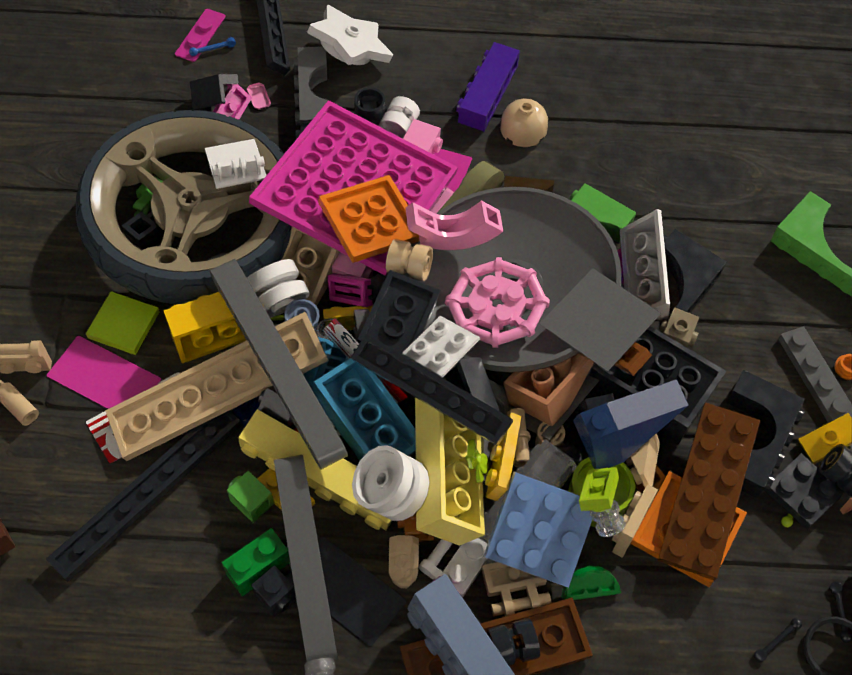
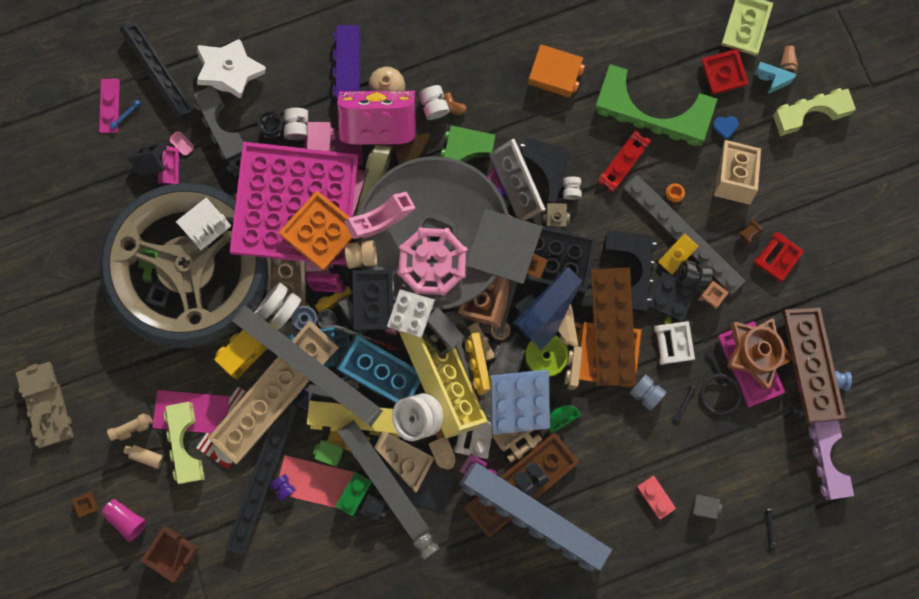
camera: 20 degrees left, 20 degrees up
lime tile [86,292,160,355] -> none
black plate [351,334,513,446] -> none
lime piece [466,439,489,483] -> none
lime plate [579,467,619,512] -> none
clear wheel [590,500,626,537] -> none
none -> yellowish green arch [164,402,205,484]
none -> dark purple wheel [269,474,297,501]
none -> coral sticker [275,456,354,509]
none -> dark pink brick [337,91,416,144]
none -> tan wing [374,431,434,493]
none -> white wheel [418,85,449,120]
none -> dark orange arm [443,93,467,115]
none -> orange brick [528,44,585,98]
none -> white wheel [562,177,582,200]
none -> red plate [597,129,651,193]
none -> sand blue wheel [629,374,666,411]
none -> white plate [654,321,695,365]

